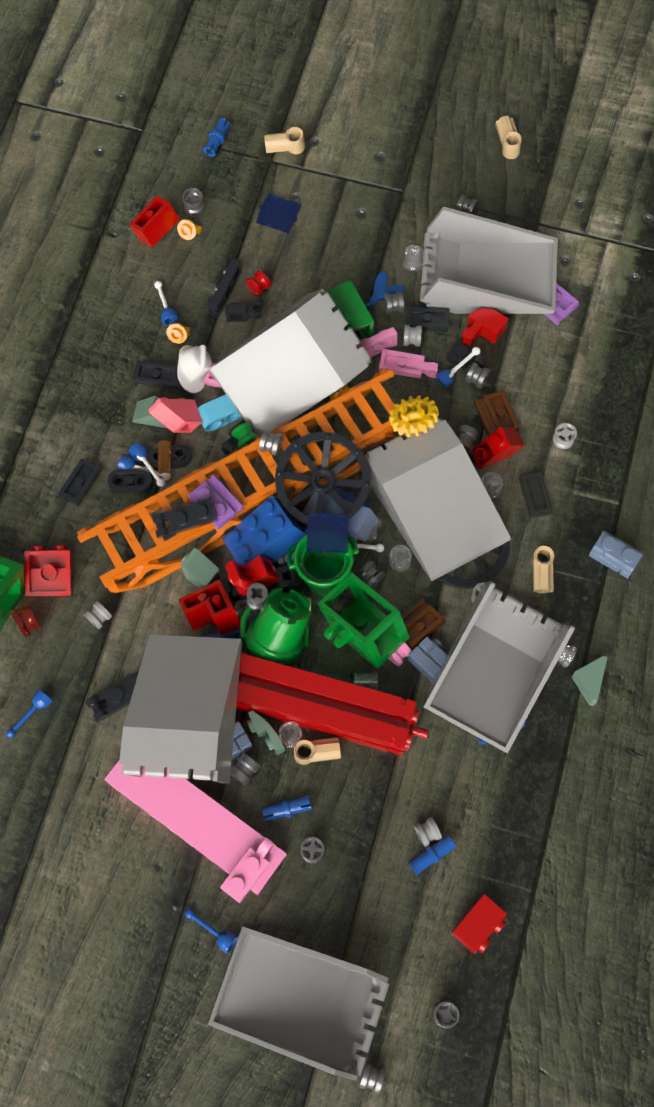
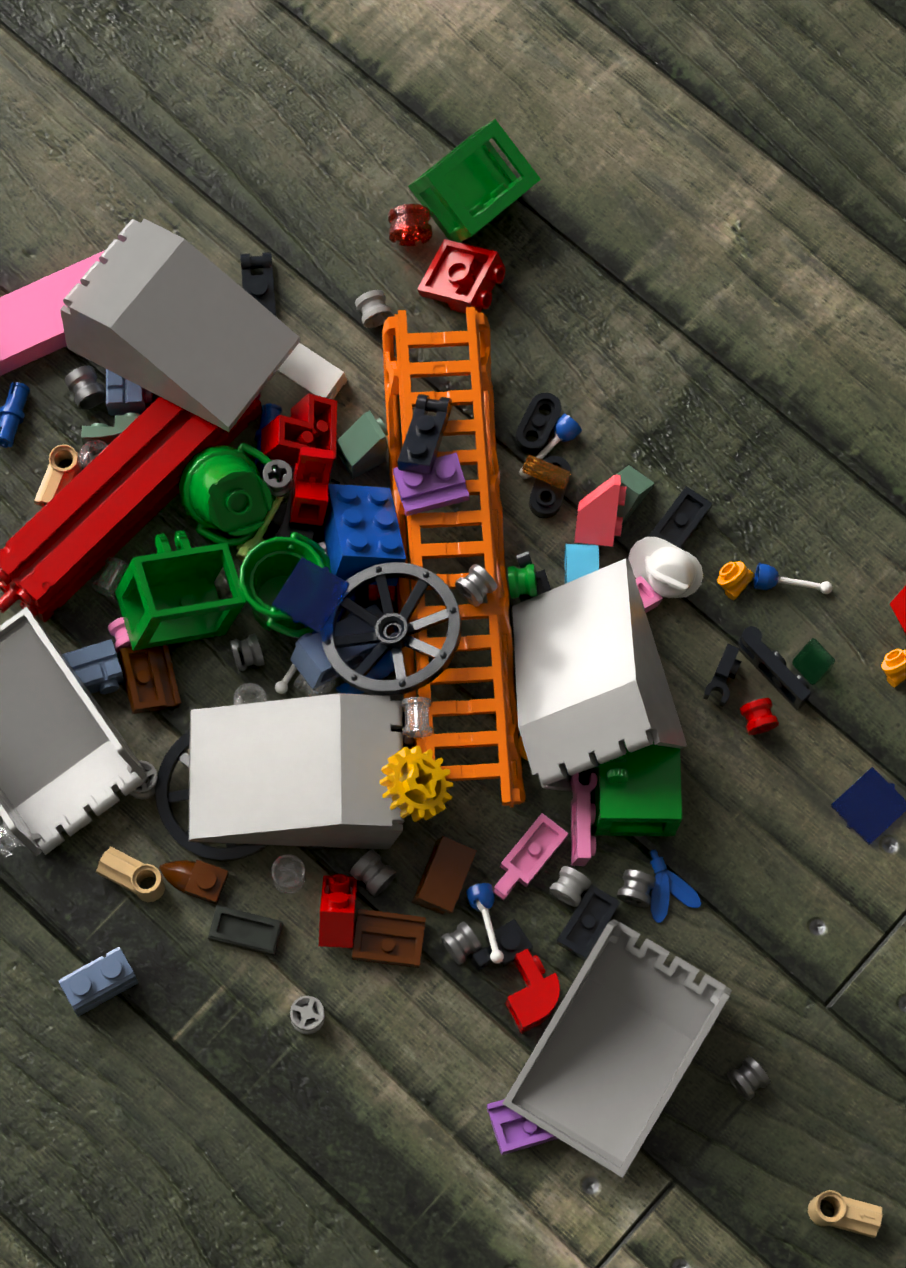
camera: 110 degrees right, 0 degrees up
blue hinge [6,688,53,738] -> none
black plate [58,458,101,506] -> none
hinge [128,442,165,487] -> none
clear wheel [403,245,424,271] -> none
none -> reddish brown plate [159,860,229,905]
none -> white hinge [277,343,348,400]
none -> clear bush [401,697,433,738]
none -> reddish brown hinge [411,836,476,915]
none -> clear green slope [792,638,835,685]

